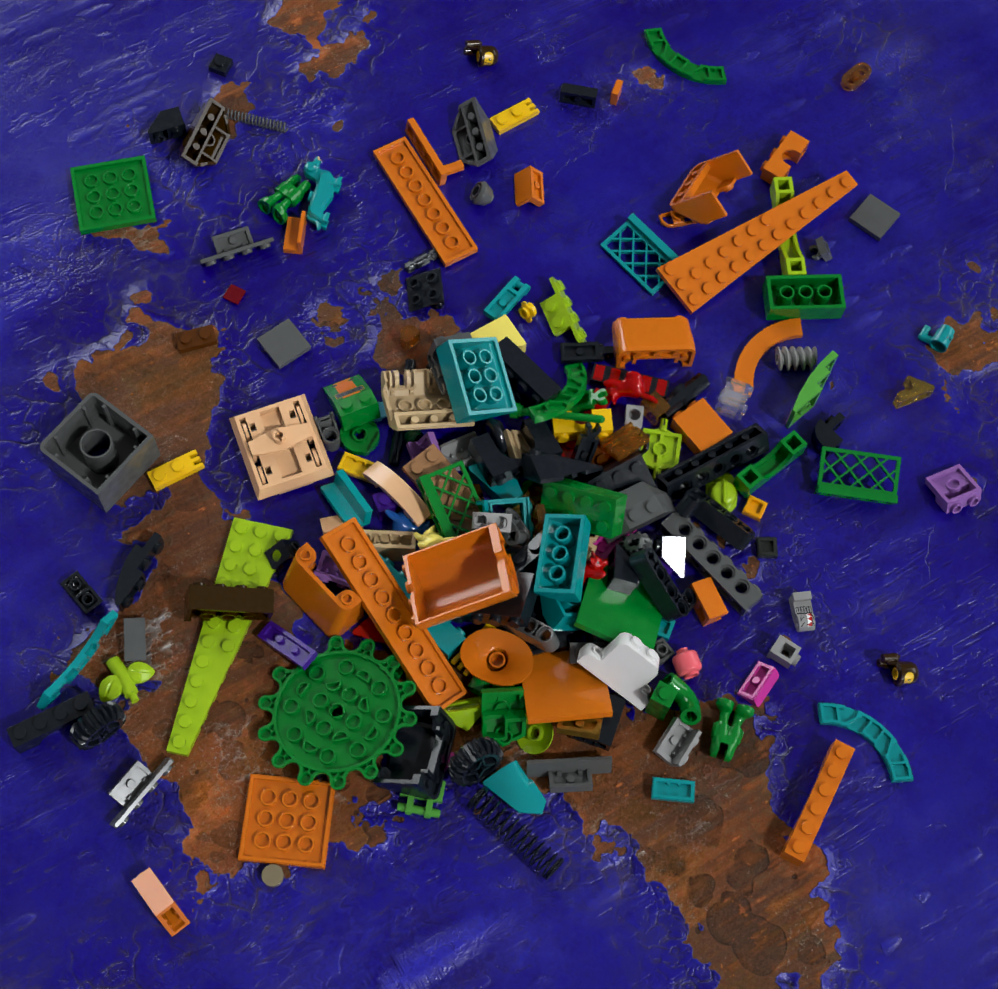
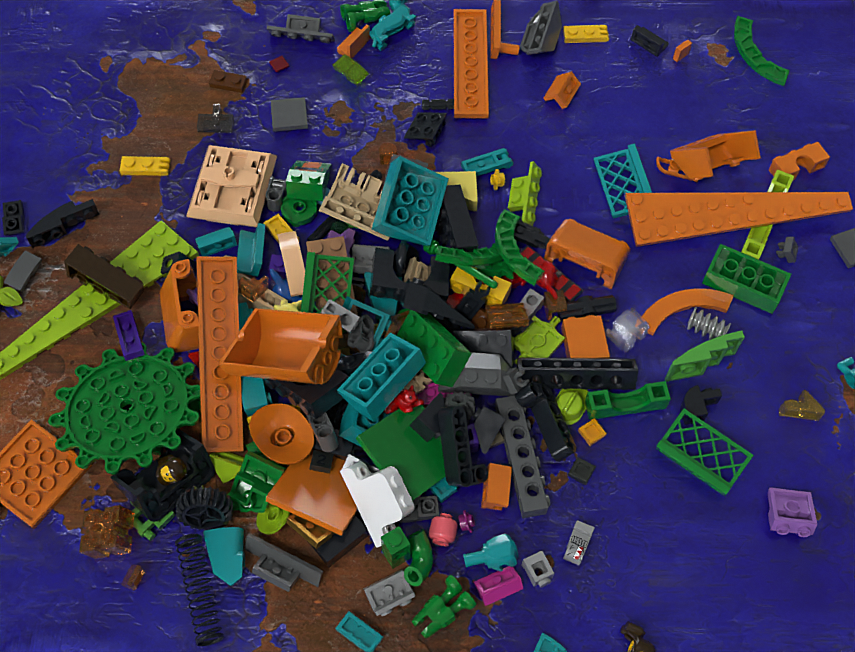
camera: 35 degrees right, 5 degrees down
dark grey piece [40,393,161,513] -> none
dark grey cone [470,181,494,206] -> none
none -> clear orange brick [79,505,135,559]
none -> slope [121,565,145,591]
none -> dark brown piece [156,455,187,486]
none -> teal panel [195,227,237,256]
none -> clear smoke plate [197,104,234,133]
none -> clear orange panel [238,275,268,303]
none -> pearl dark grey tile [309,450,334,474]
none -> clear neon green slope [333,54,369,85]
none -> magenta plate [458,510,475,533]
none -> teal piece [463,534,518,571]
none -> green tile [495,209,544,286]
none -> dark grey tile [503,367,529,395]

